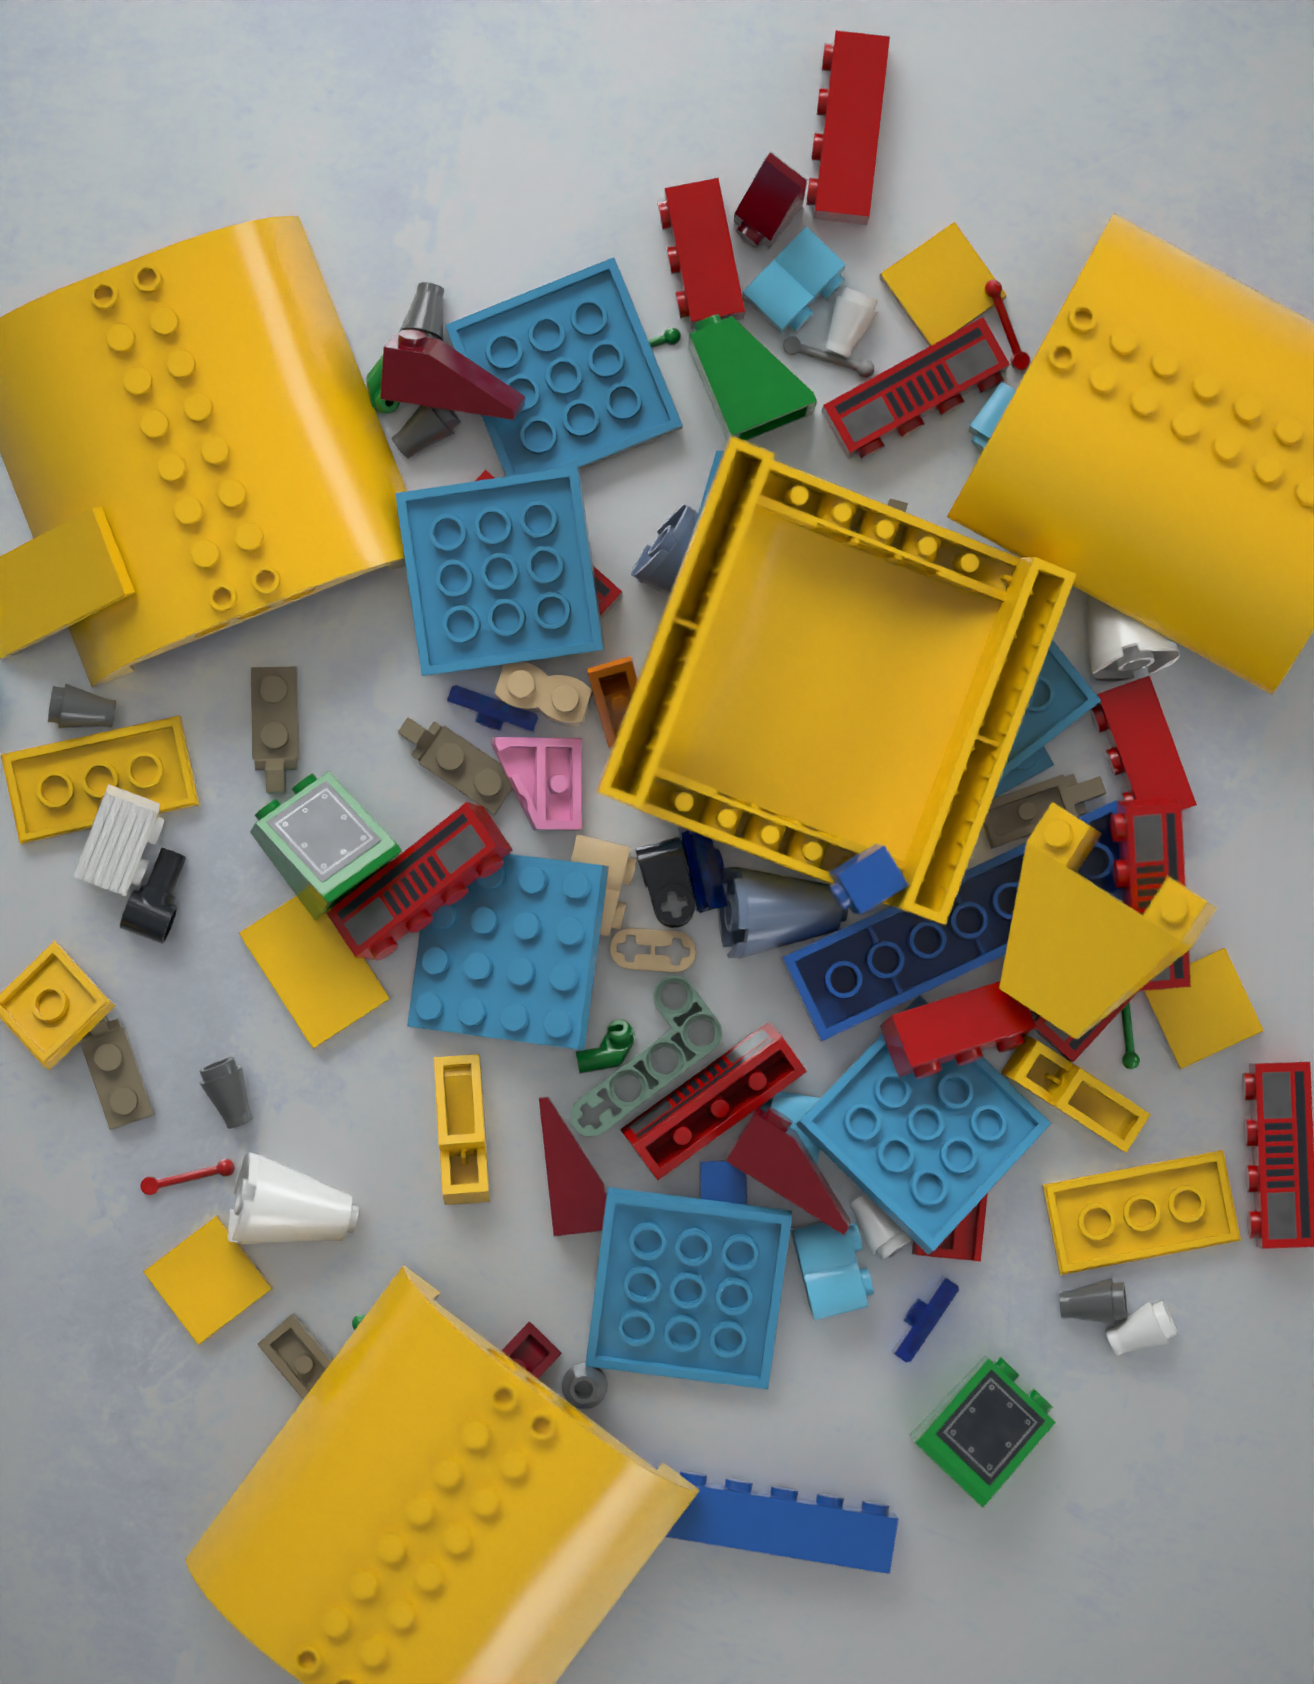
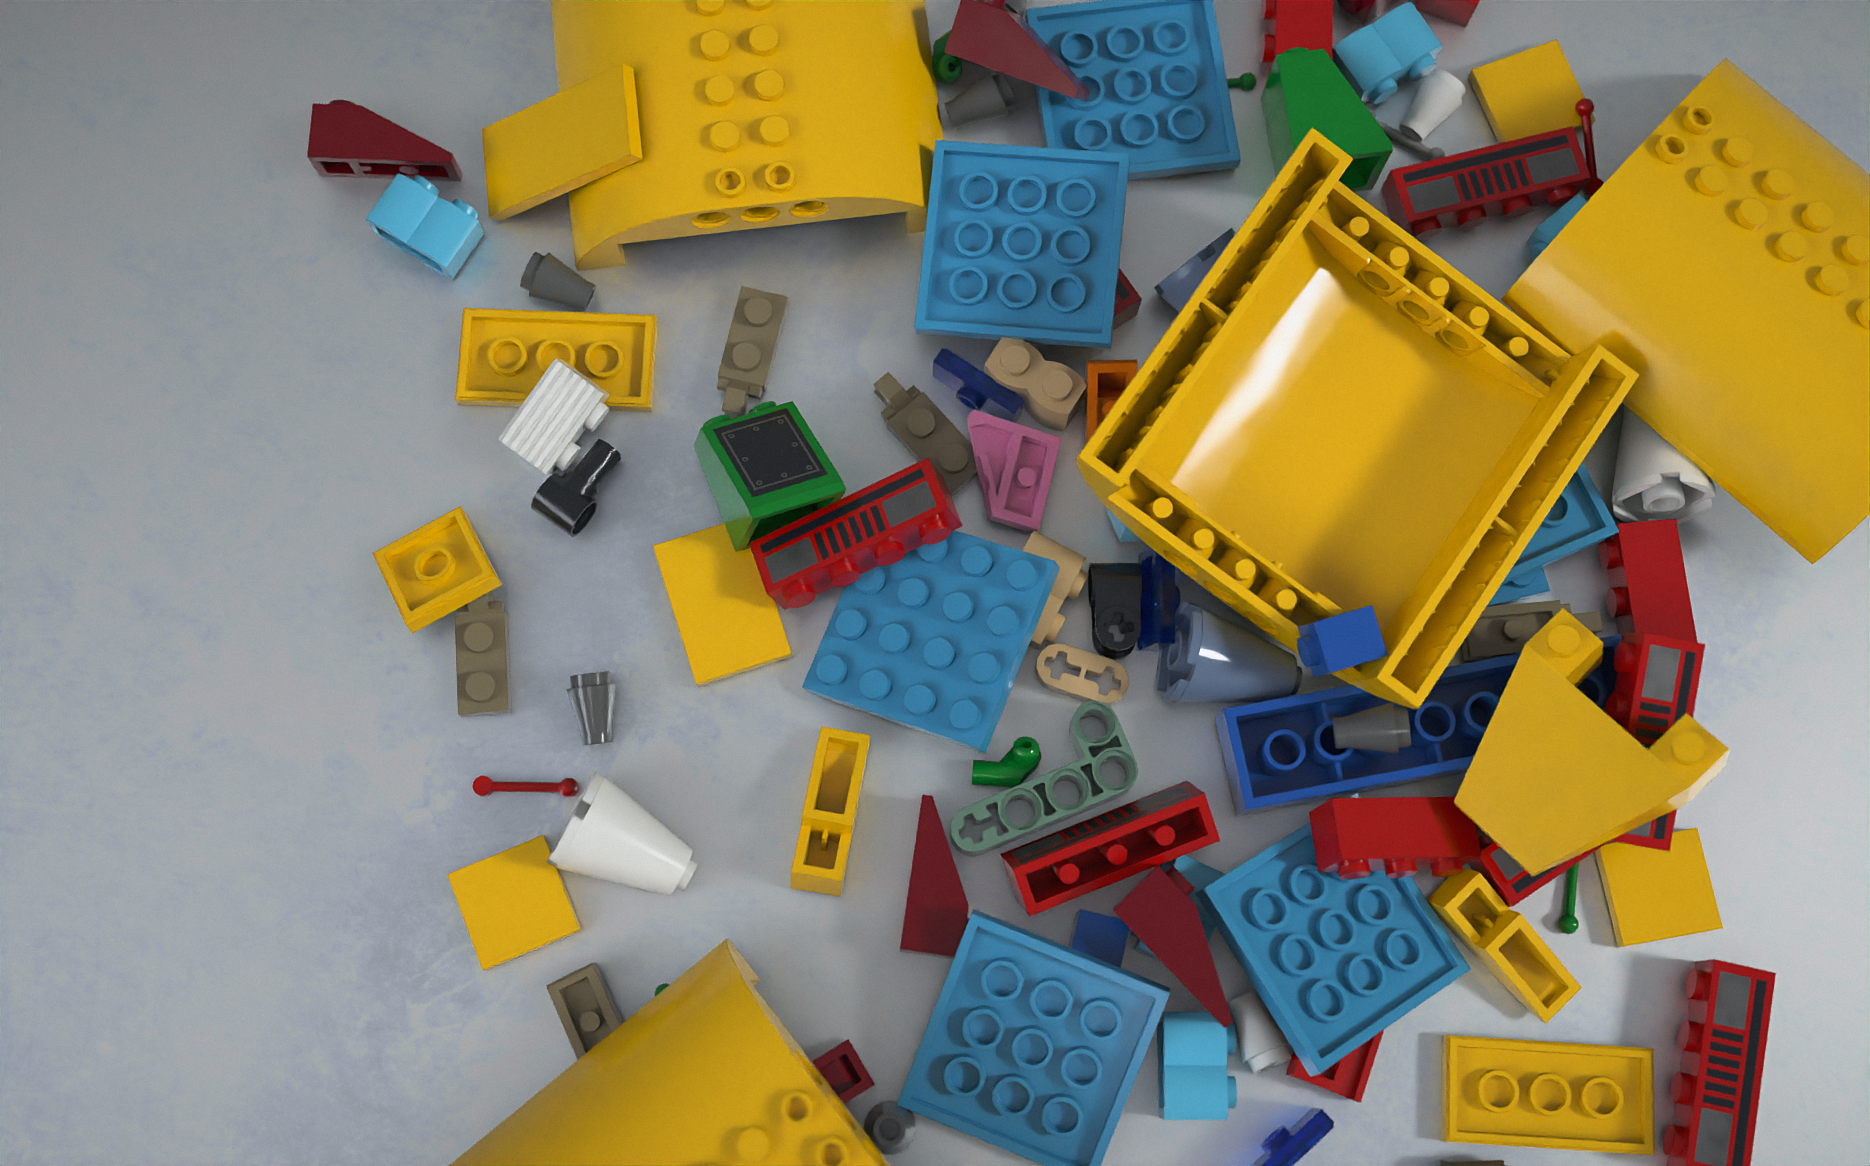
camera: 15 degrees right, 10 degrees down
none -> dark grey cone [1332,702,1411,753]

